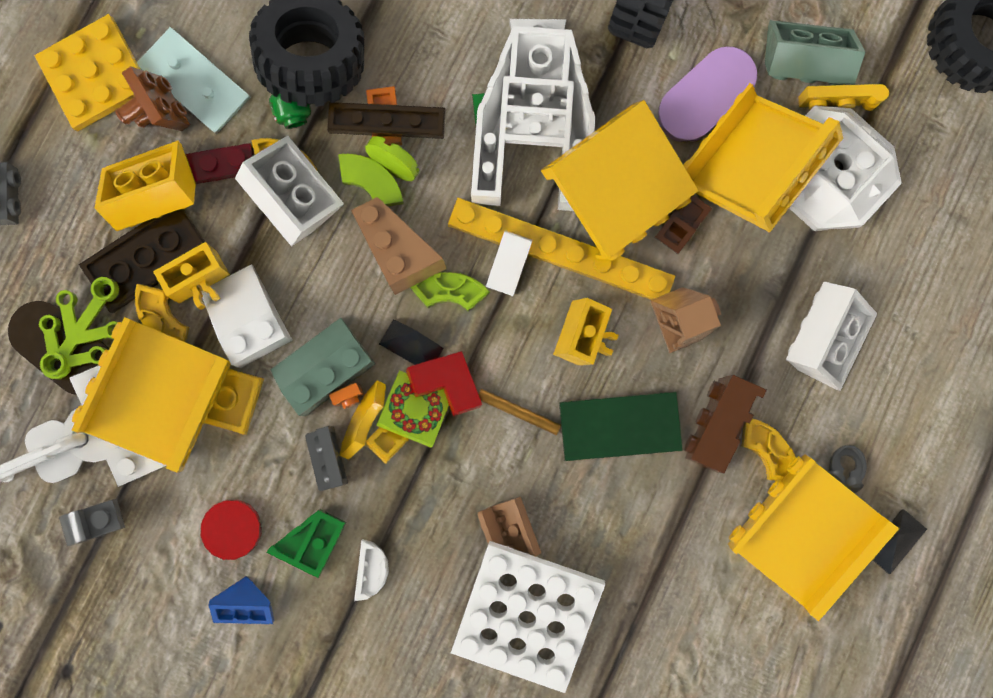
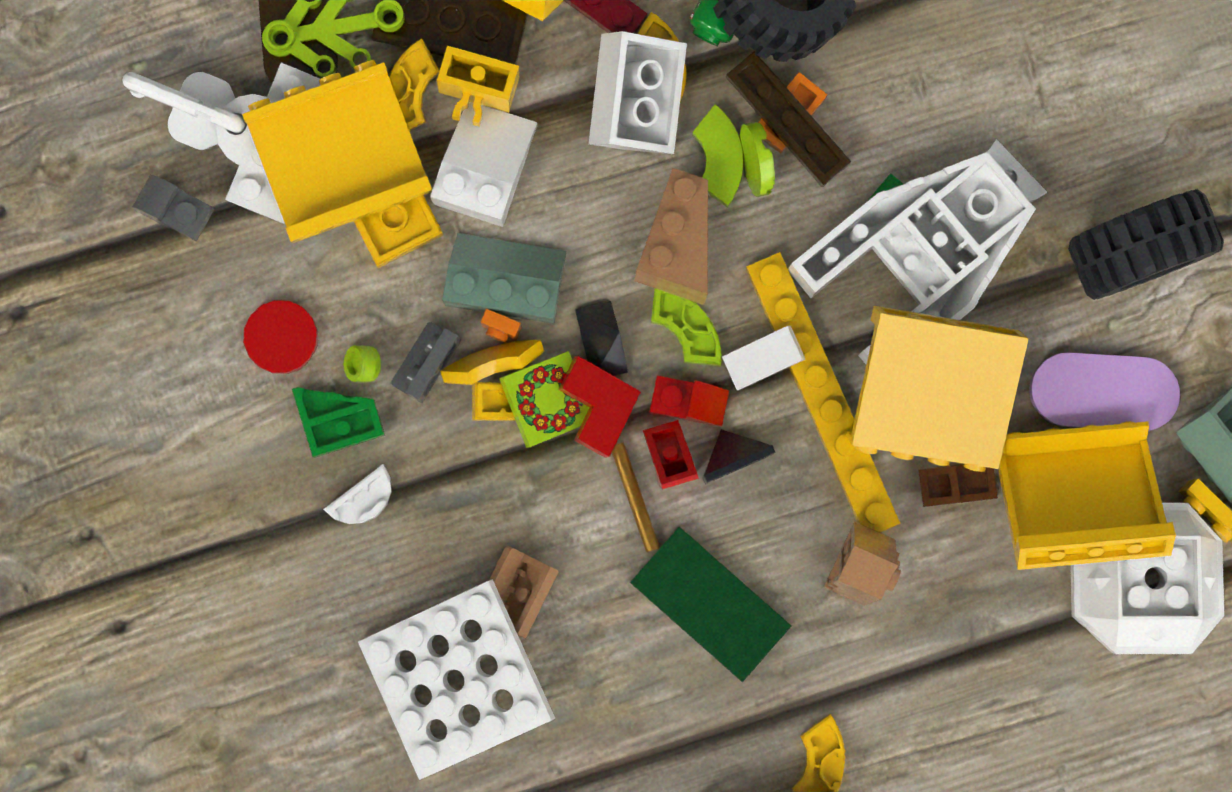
camera: 45 degrees right, 0 degrees up
blue slope [208,576,274,624] -> none
yellow brick [553,298,619,365] -> none
reddish brown wedge [684,375,767,474] -> none
white slope [786,282,877,391] -> none
none -> lime tile [343,345,381,382]
none -> red slope [643,420,699,490]
none -> red slope [649,375,729,427]
none -> black slope [702,429,776,485]

